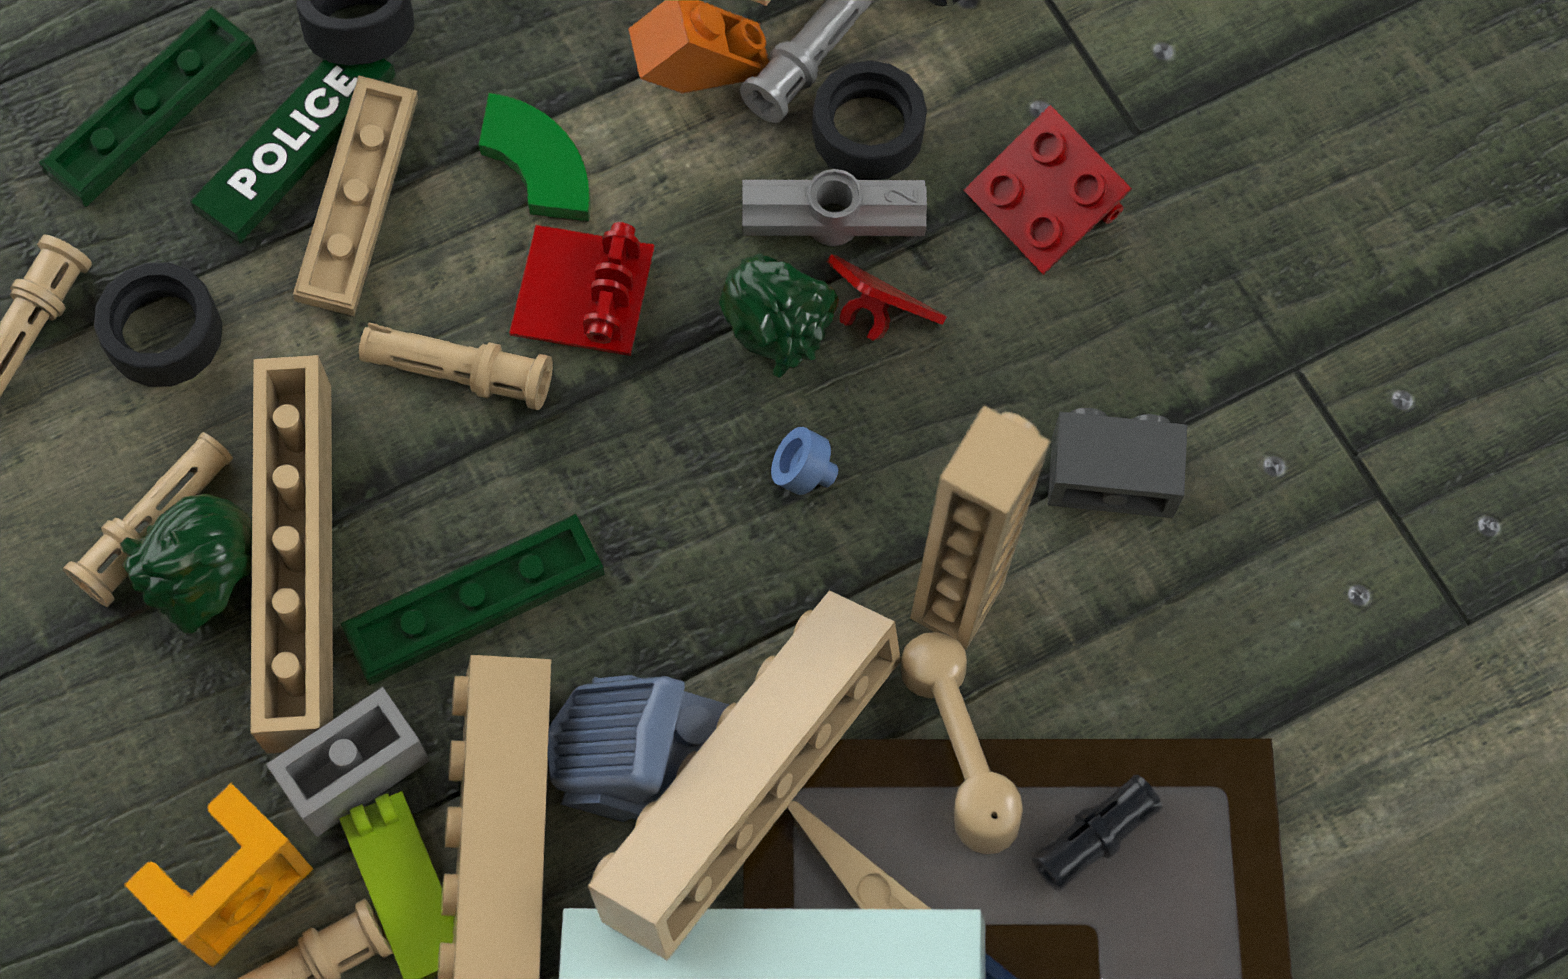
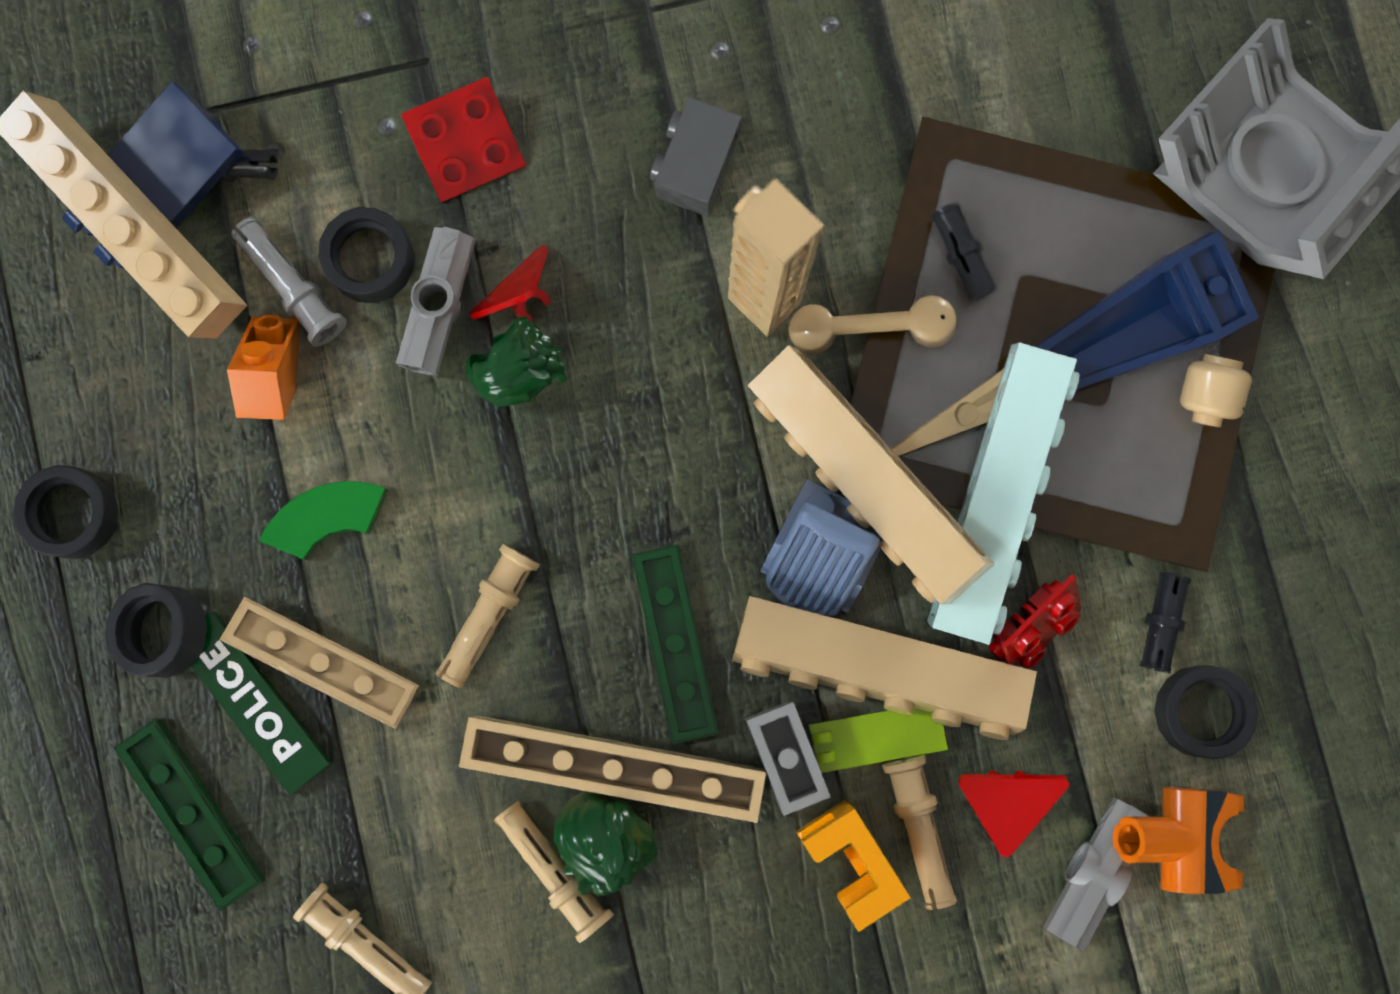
camera: 75 degrees left, 15 degrees up
black tyre [94,262,222,387] -> none
red hinge [509,222,655,356] -> none
medium blue tile [771,427,838,495] -> none

